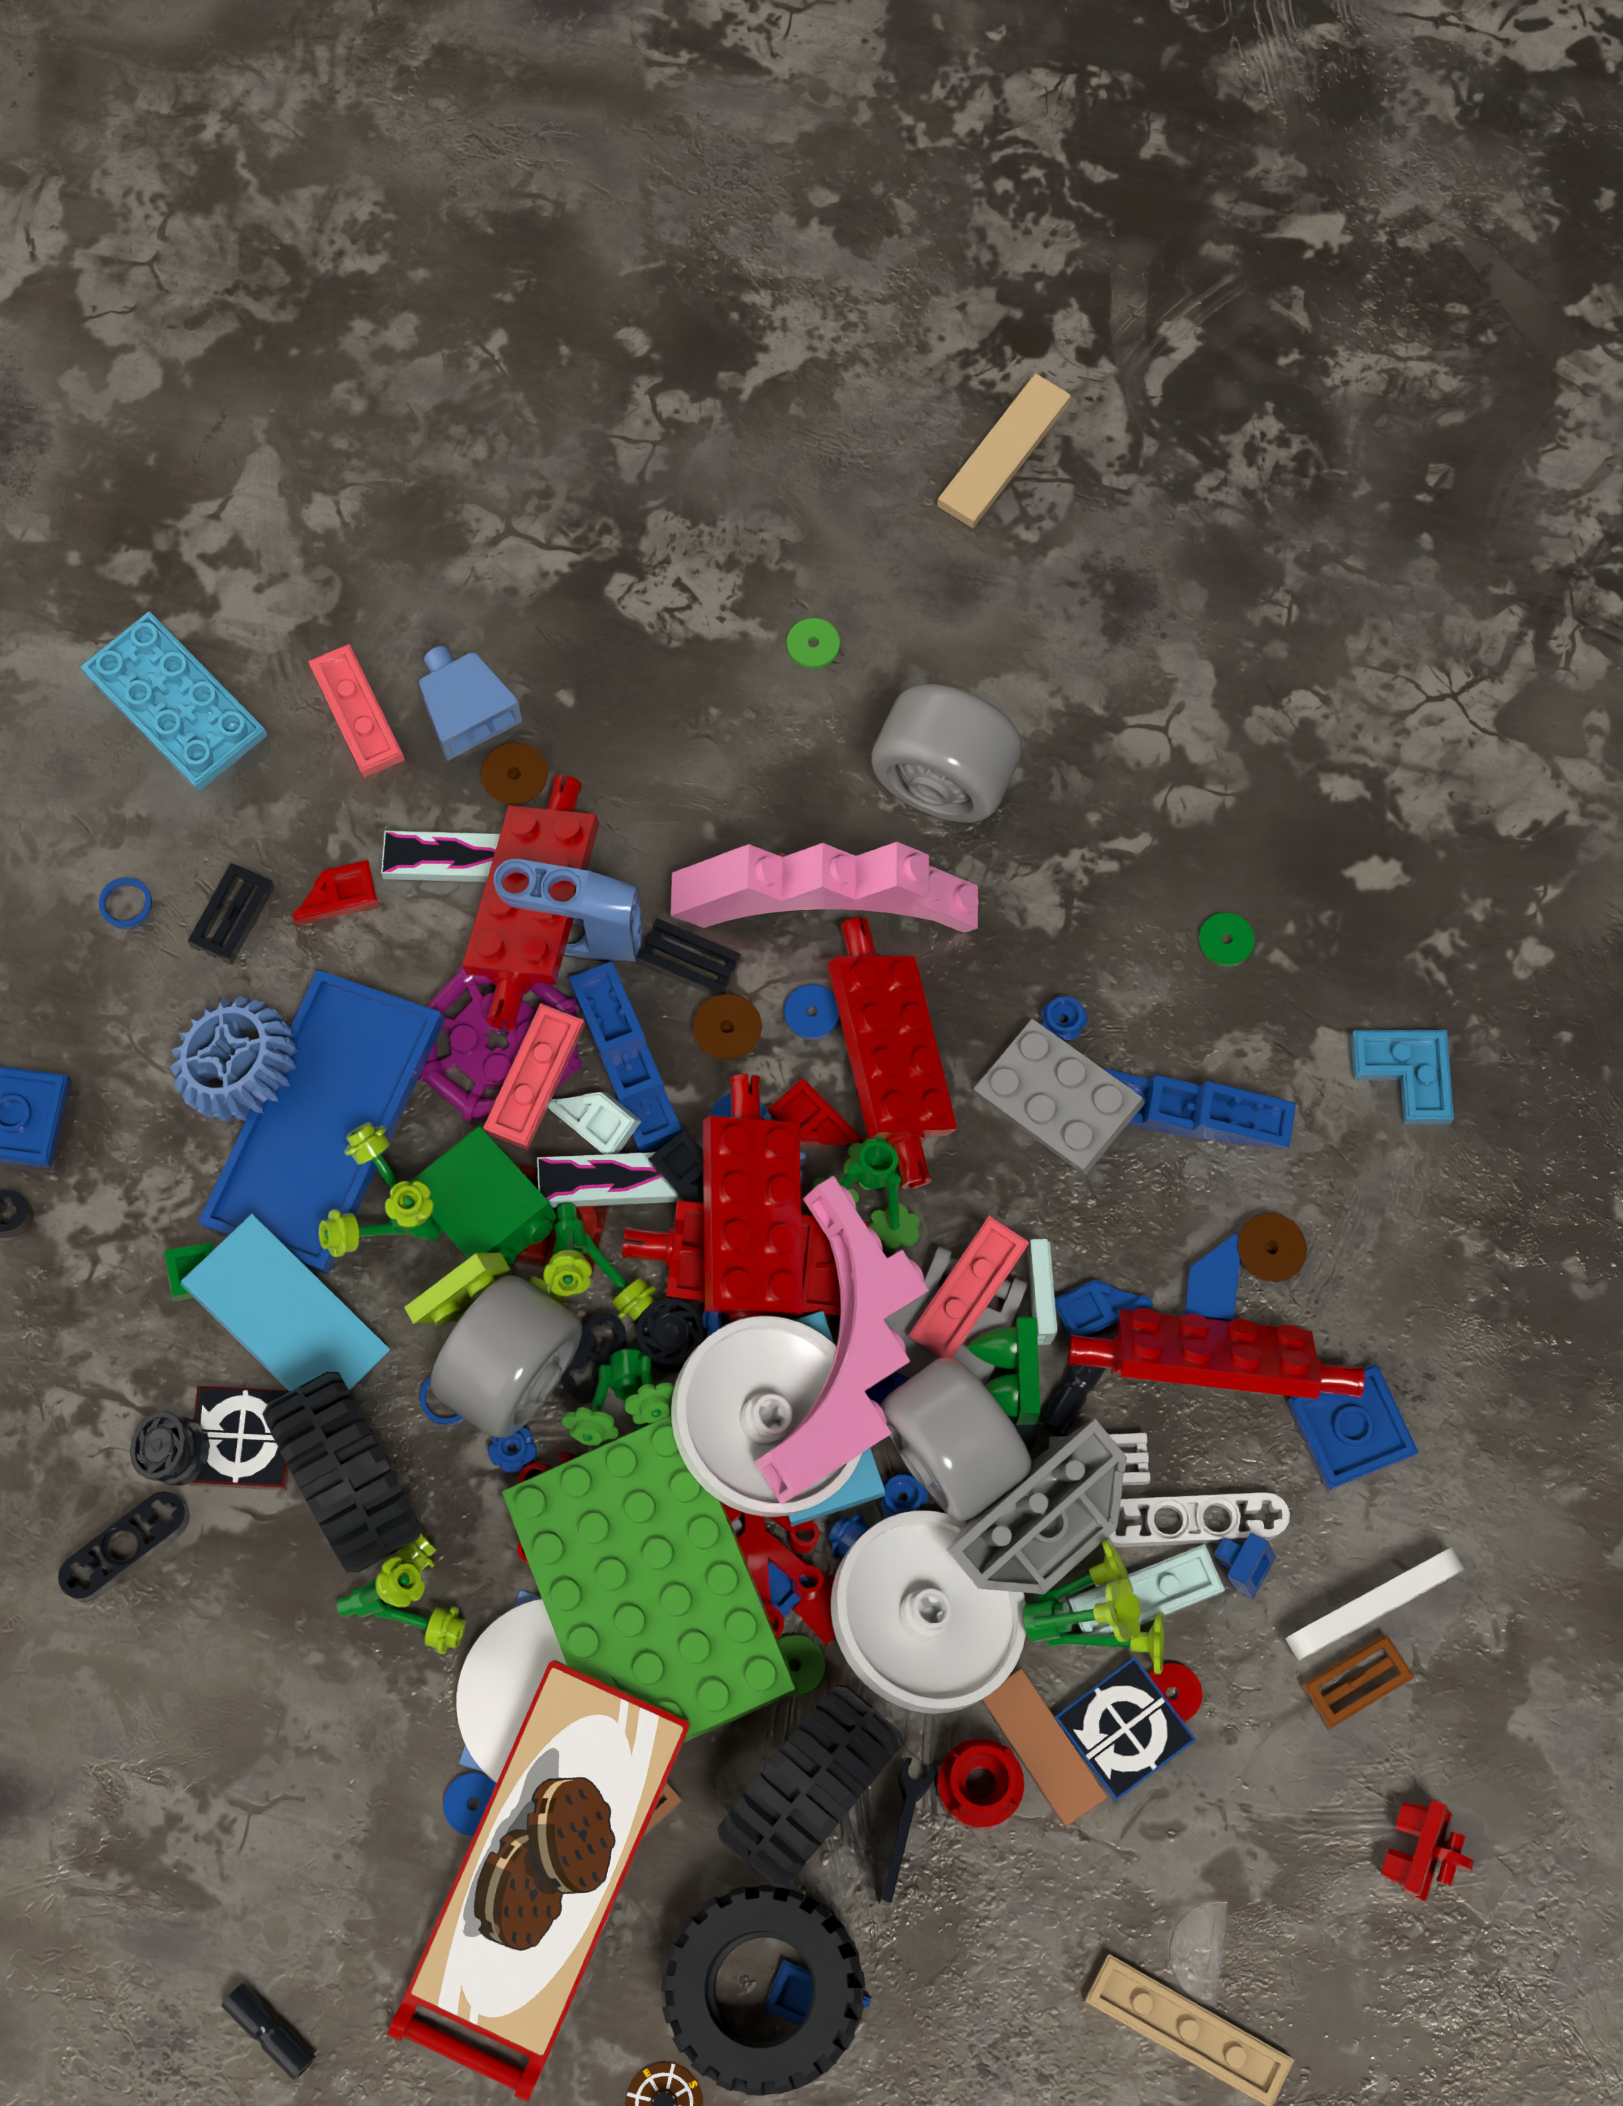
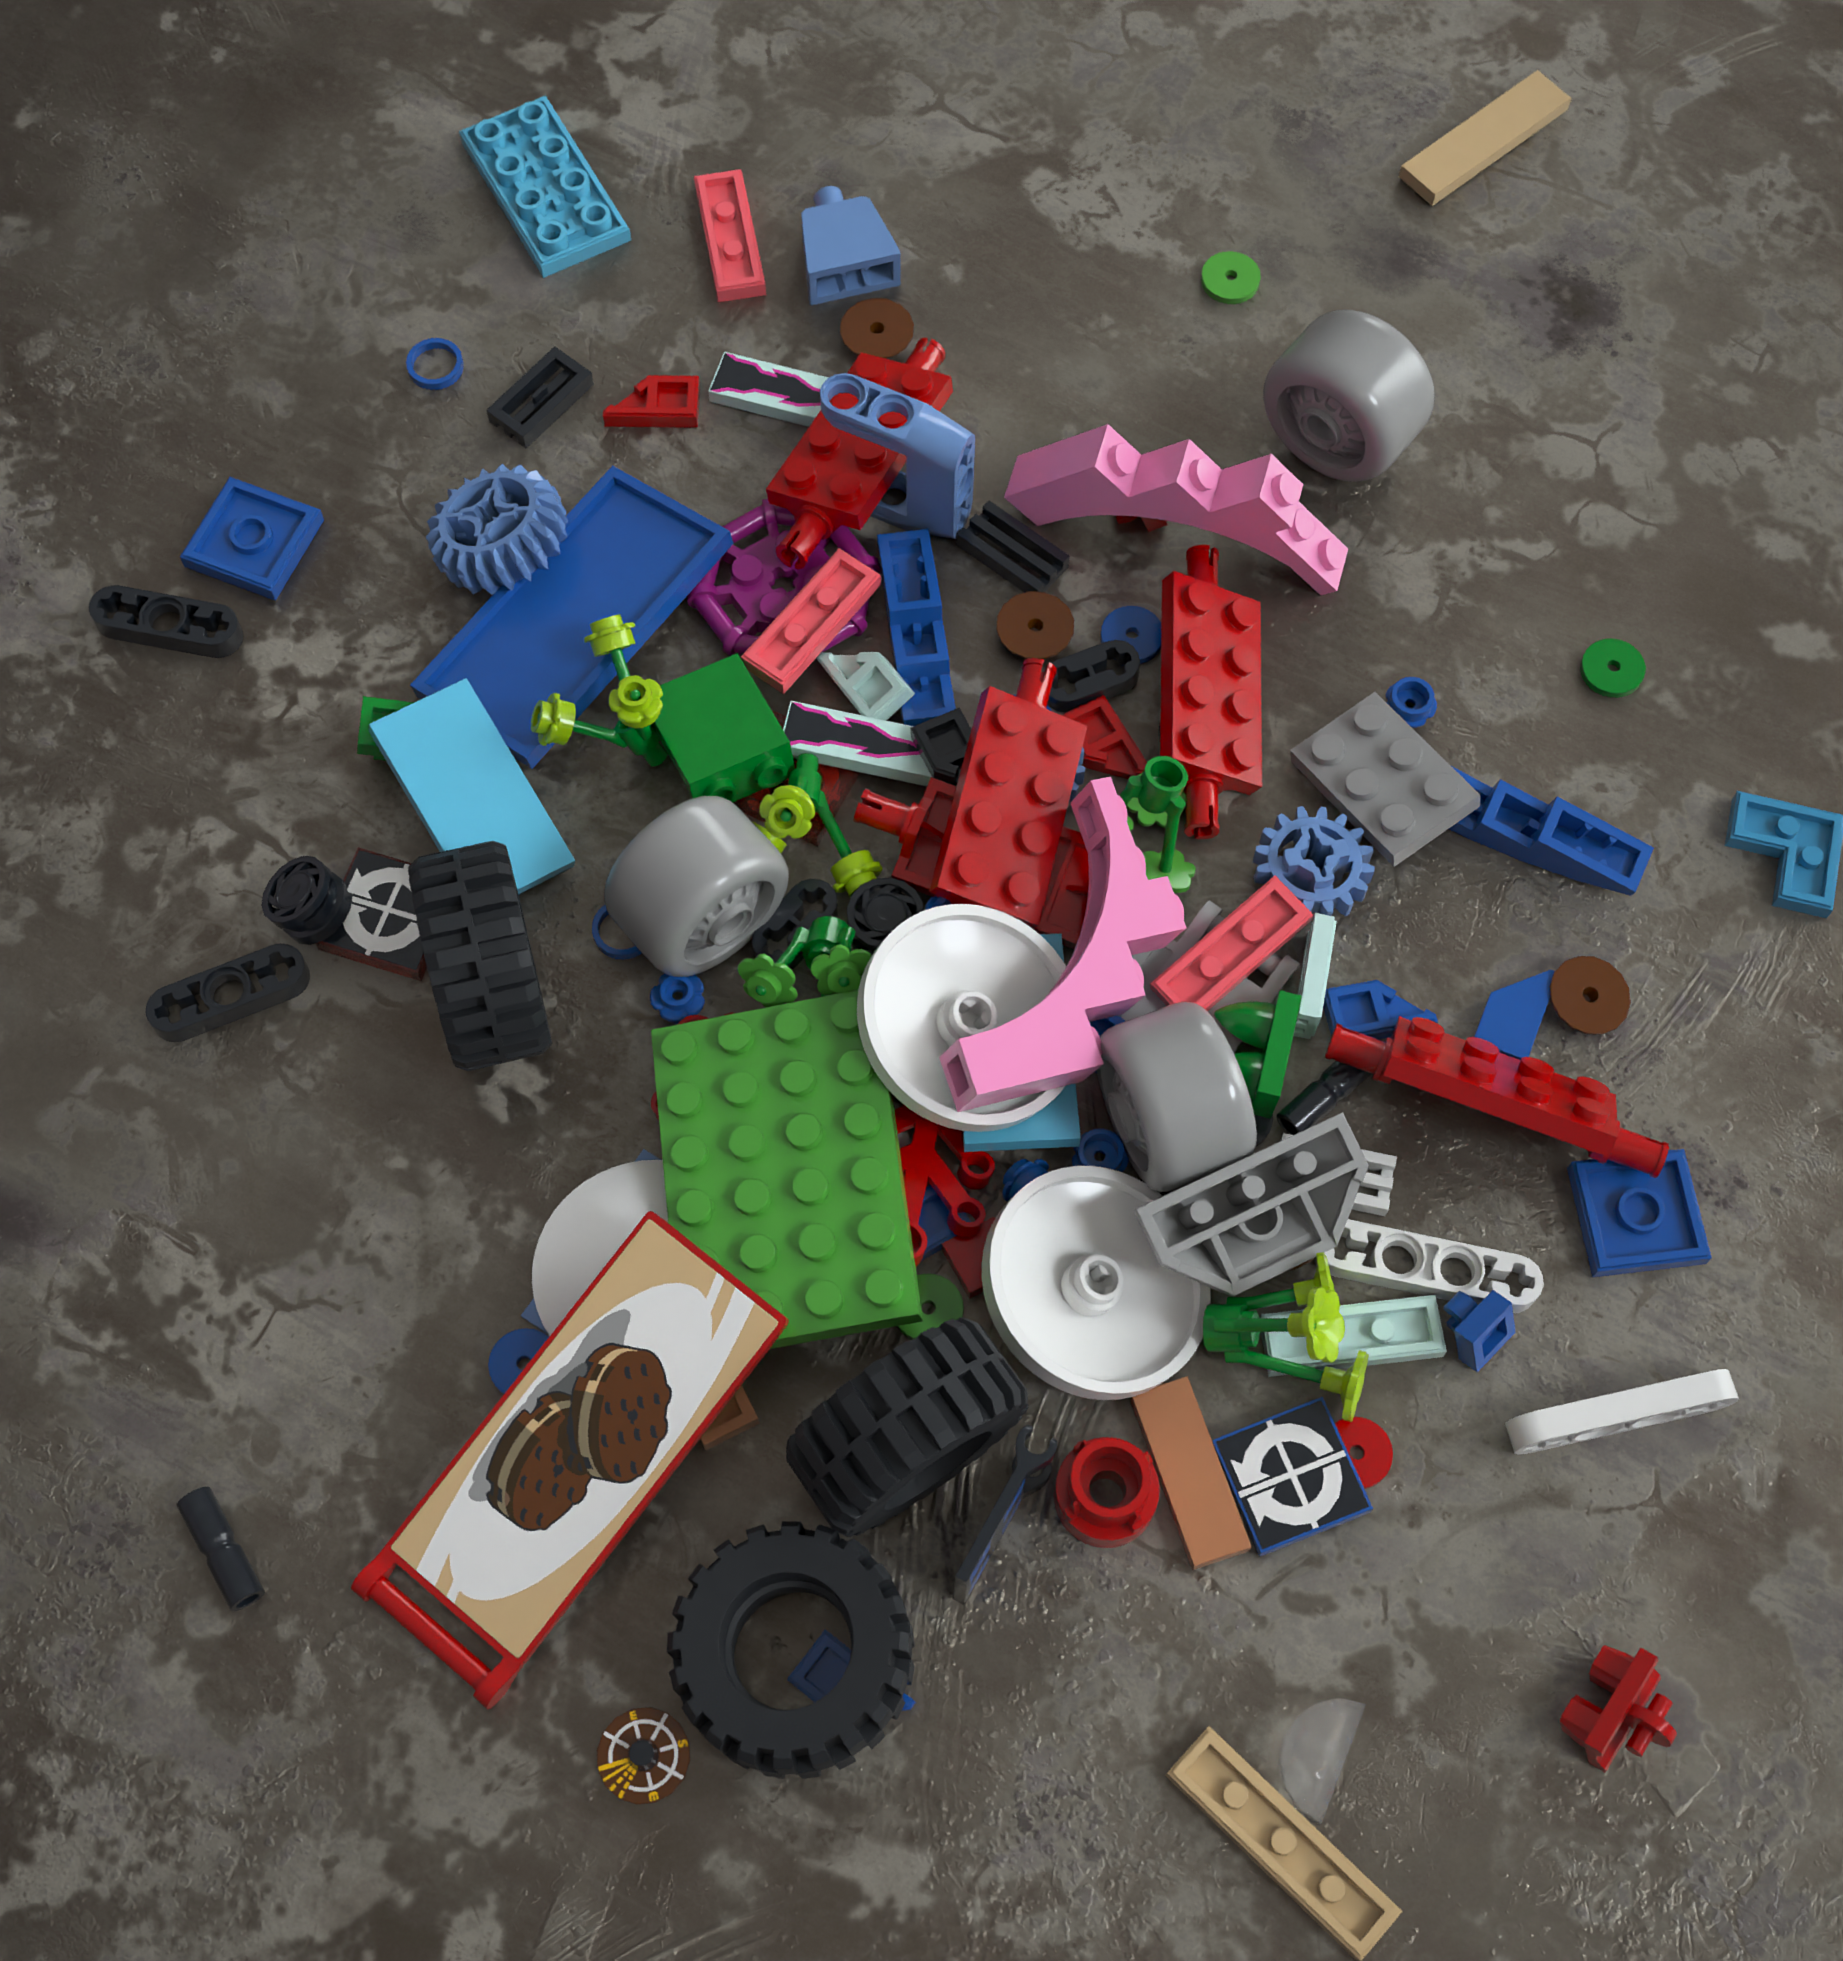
camera: 15 degrees right, 5 degrees down
lime plant [337,1532,466,1654] -> none
lime plate [404,1253,510,1326] -> none
dark orange tile [1301,1634,1415,1730] -> none
none -> black beam [1044,640,1140,713]
none -> medium blue gear [1253,806,1375,916]

